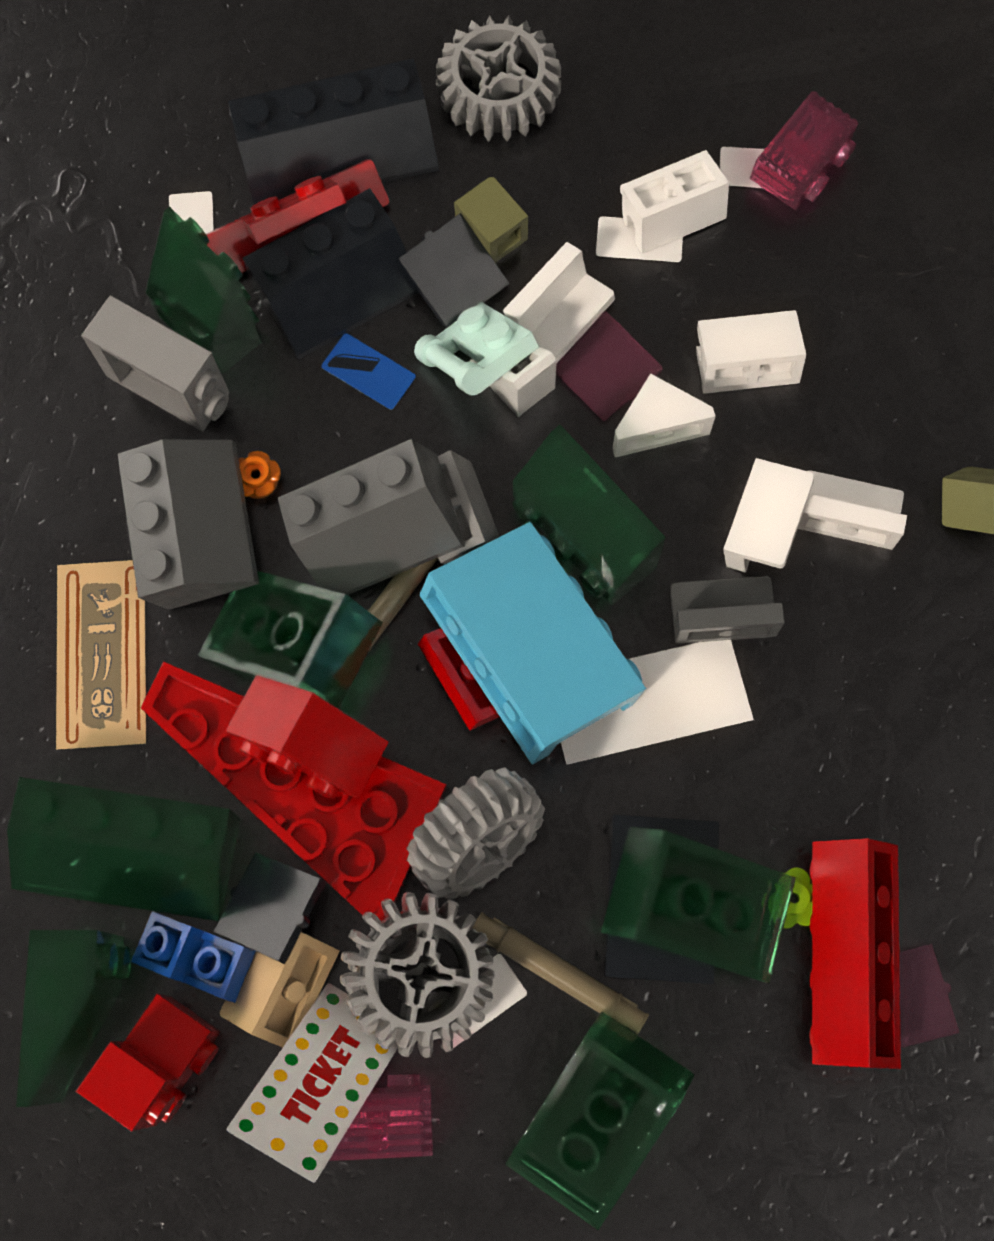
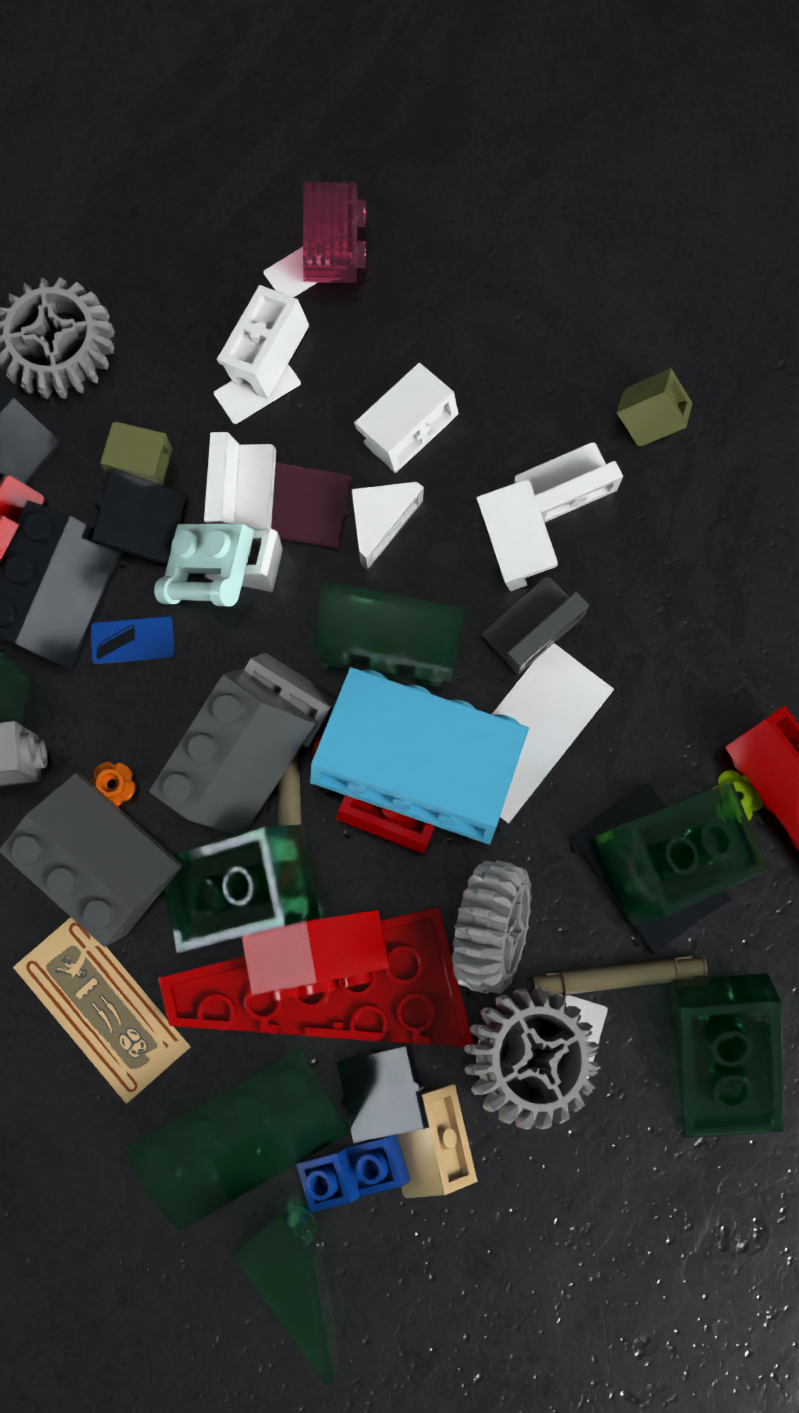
camera: 40 degrees left, 5 degrees up
red brick [76,994,221,1132] -> none
white sticker [226,983,398,1183] -> none
clear pink brick [329,1074,435,1161] -> none

